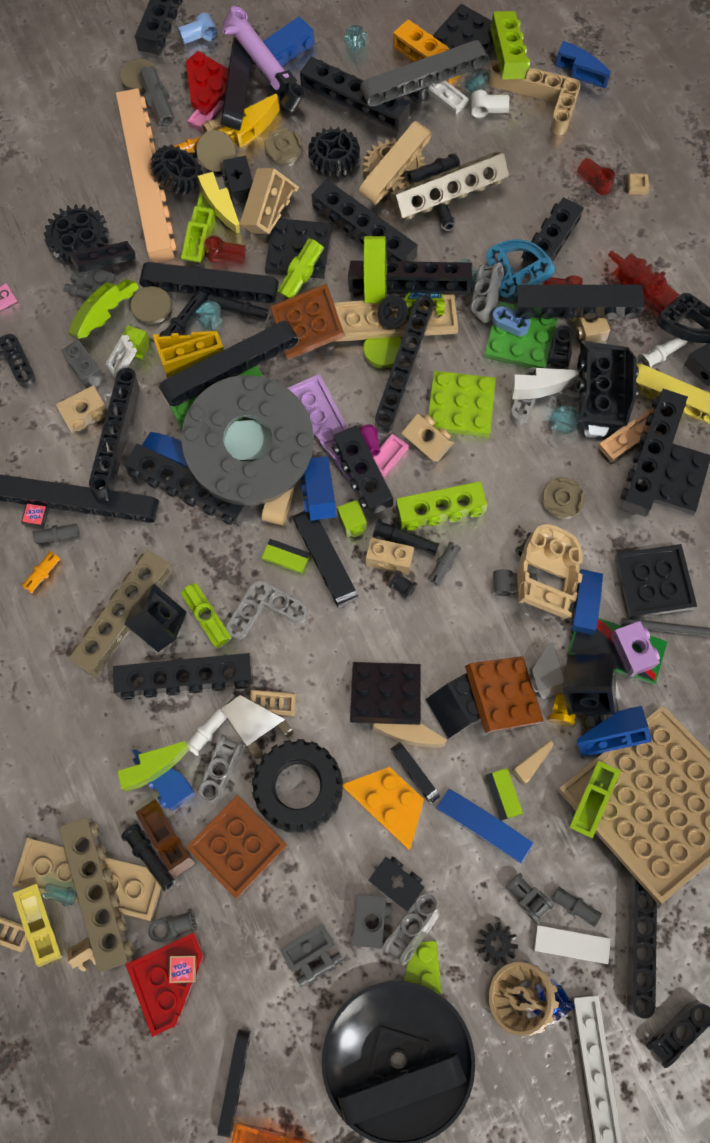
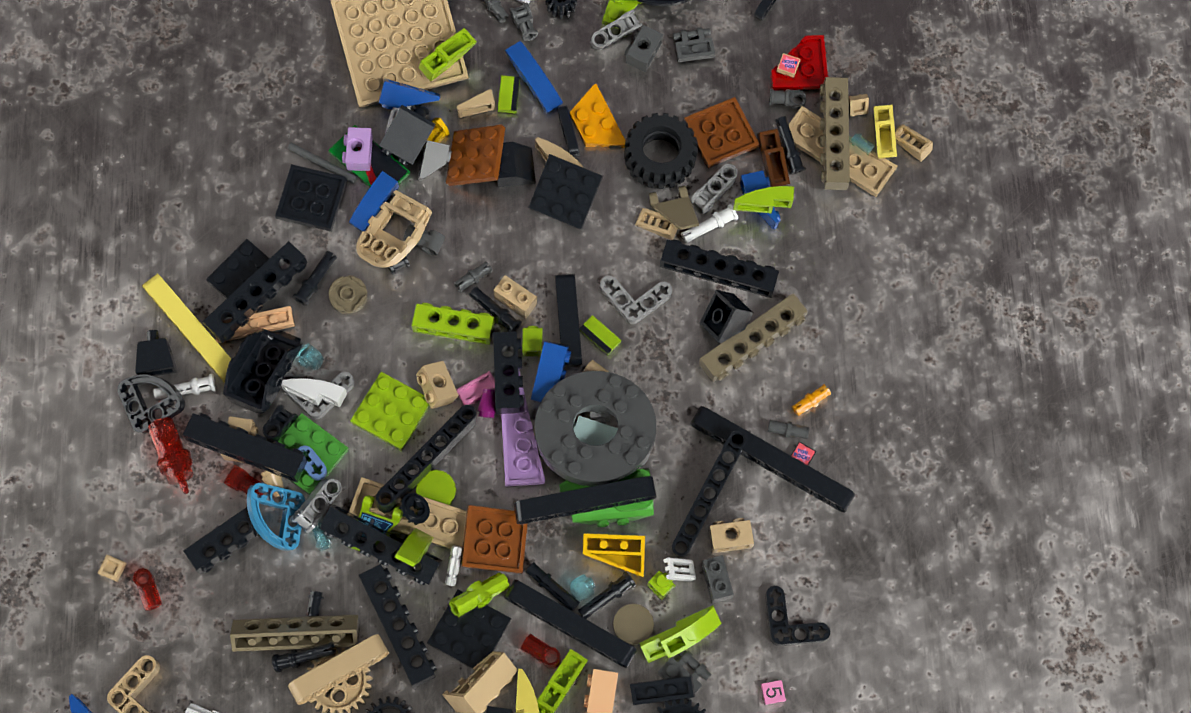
camera: 165 degrees left, 0 degrees up
black brick [124,443,251,527] -> none
blue slope [142,432,188,468] -> none
lime piece [180,583,232,649] -> none
black brick [368,856,424,912] -> none
black bush [388,571,418,600] -> none
none -> black pin [292,251,337,306]
none -> white axle [445,546,463,586]

